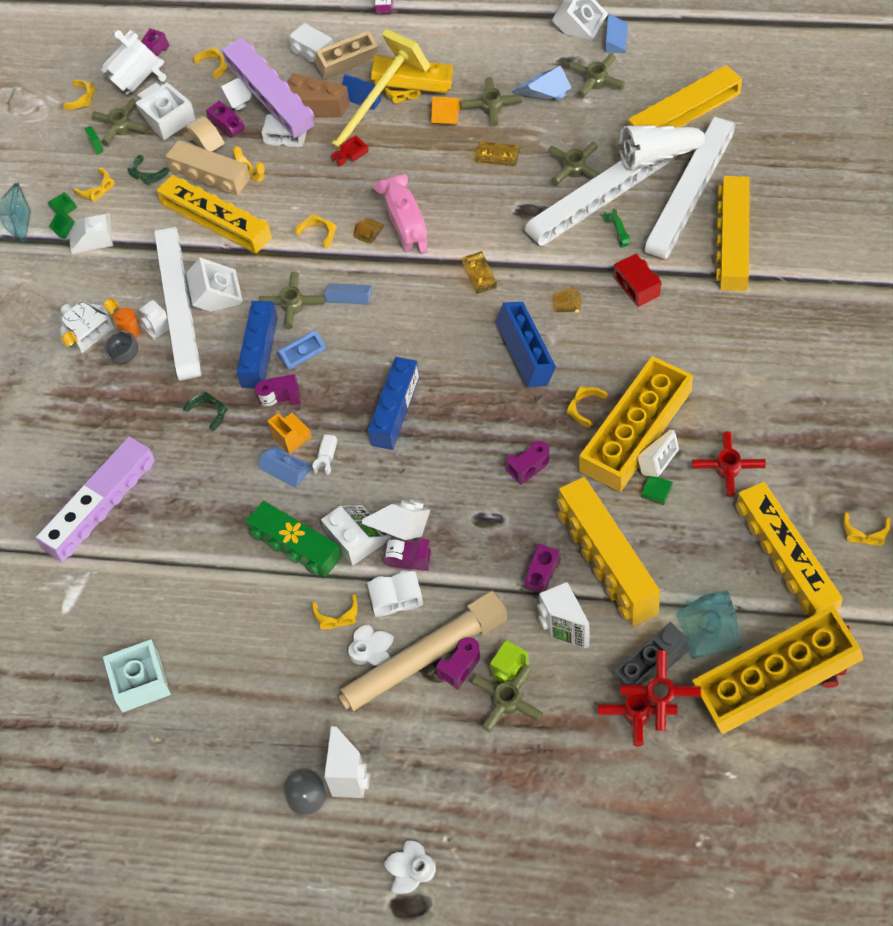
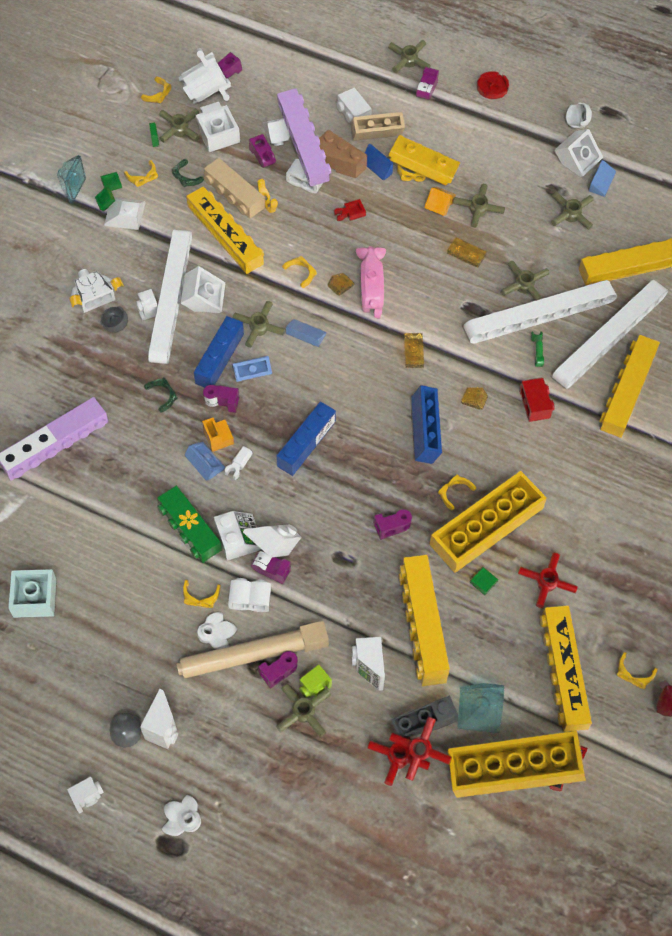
camera: 10 degrees right, 5 degrees up
orange brick [113,307,141,338] -> none
tan brick [183,116,225,152] -> none
yellow cap [193,47,228,79] -> none
light yellow tile [331,29,430,150] -> none
light blue slope [512,66,571,100] -> none
magenta leg [524,544,561,593] -> none
white cone [619,125,705,170] -> none
white slope [638,430,679,477] -> none
none -> white brick [67,777,104,814]

